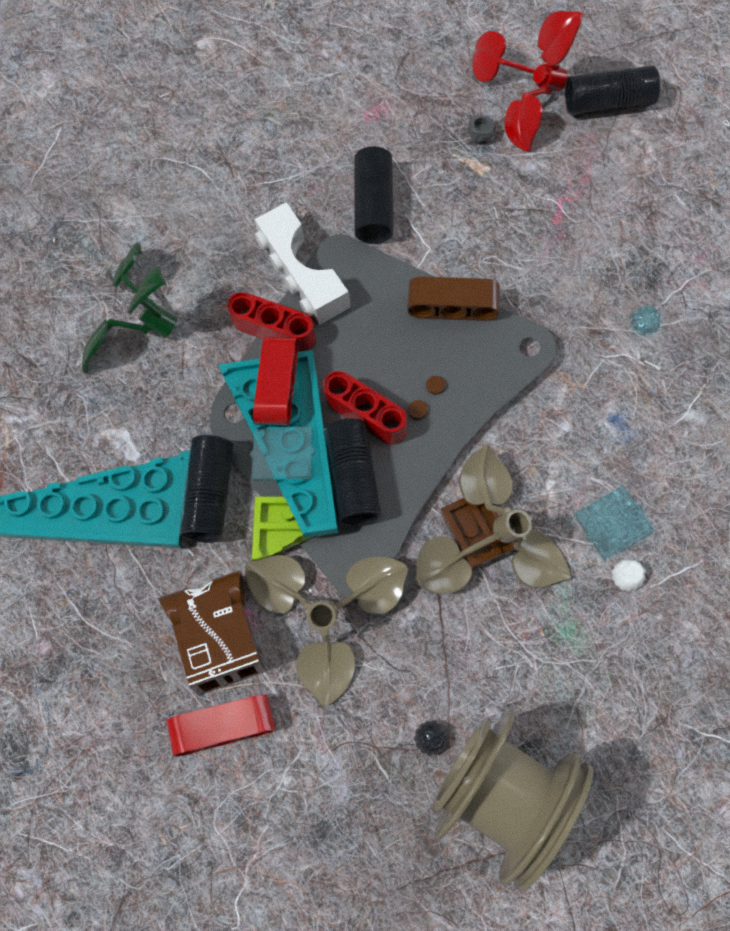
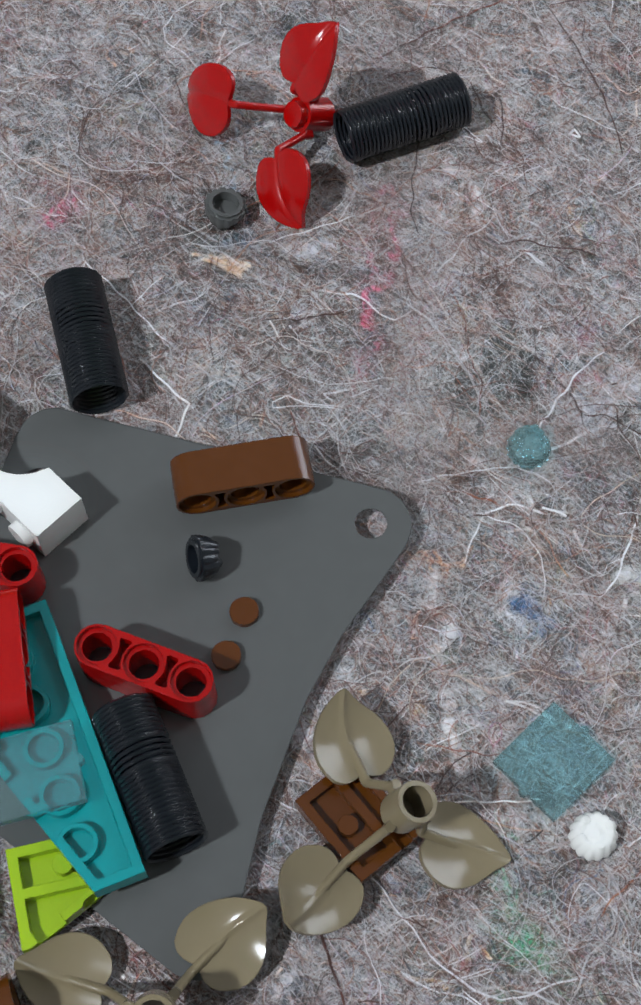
camera: 20 degrees left, 5 degrees down
none -> black piece [185,535,223,582]

